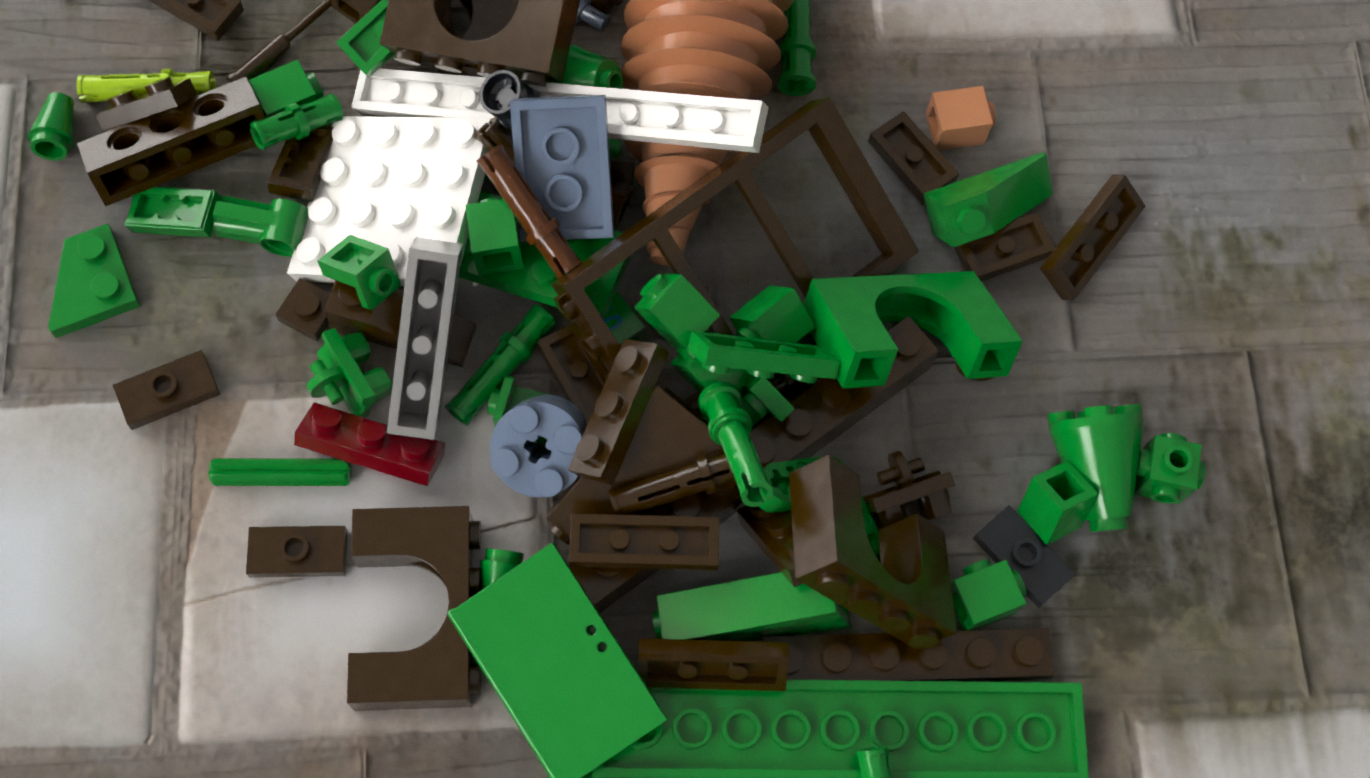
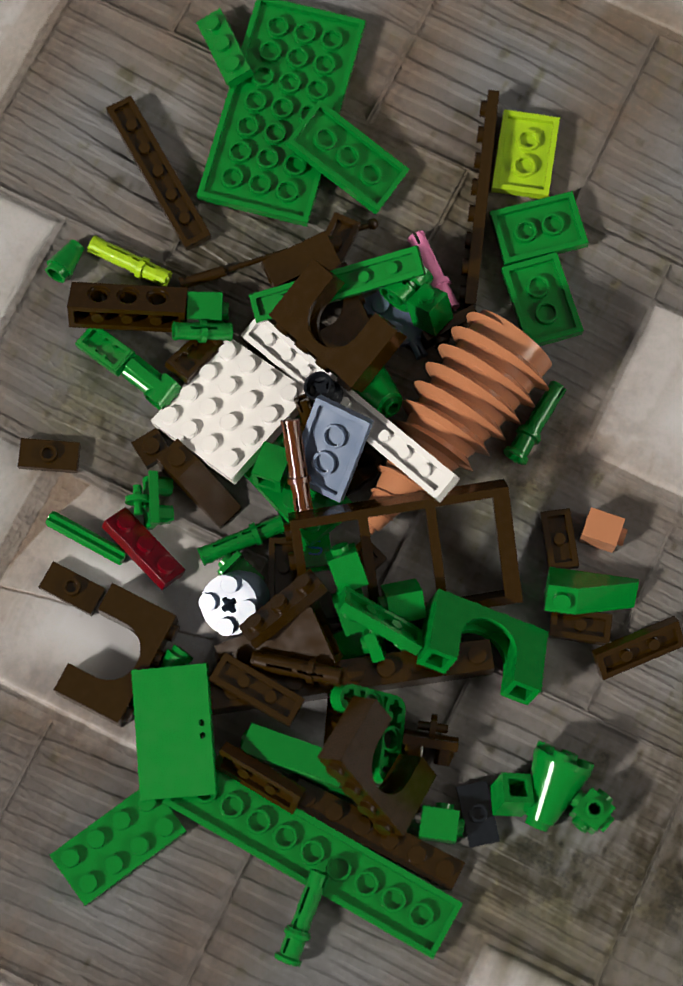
camera: 35 degrees right, 5 degrees up
green wing [48,223,141,338] -> none
plate [95,76,197,131] -> none
green bracket [317,235,401,310] -> none
light grey brick [387,237,463,440] -> none
green pin [698,382,773,507] -> none

